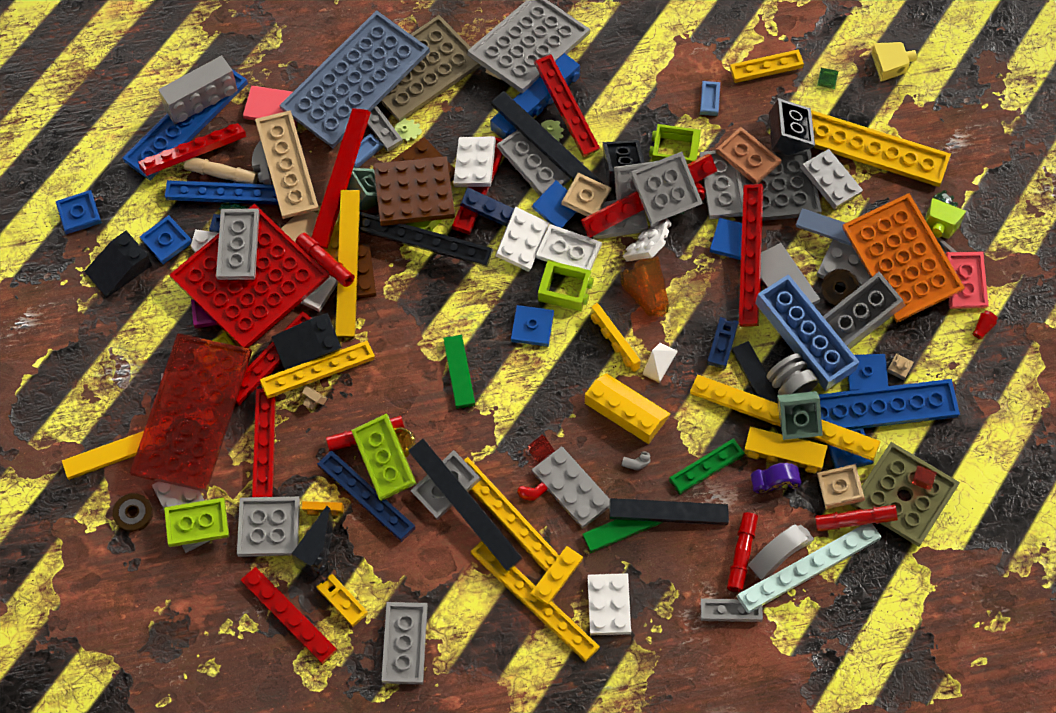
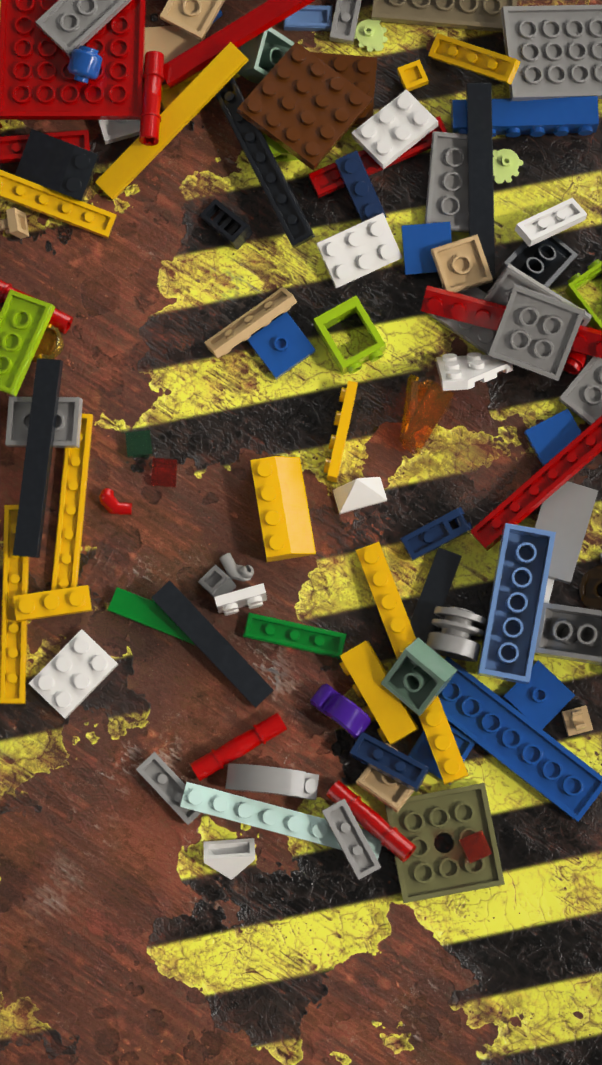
camera: 45 degrees right, 15 degrees up
reddish brown plate [357,244,377,299] -> none
green tile [443,334,475,409] -> none
light grey plate [532,446,610,529] -> none
red plate [534,54,600,157] -> none
white plate [536,224,602,270] -> none
none -> blue head [68,45,102,84]
none -> clear green tile [125,430,153,458]
none -> light grey slope [198,564,236,599]
none -> black slope [199,198,253,250]
none -> white slope [203,838,255,880]
none -> tan plate [204,287,297,358]
none -> white plate [214,583,267,616]
none -> light grey plate [322,799,381,880]
none -> dark blue plate [350,732,429,792]
none -> yellow plate [397,59,429,91]
none -> yellow plate [428,33,520,85]
none -> white plate [515,198,587,247]

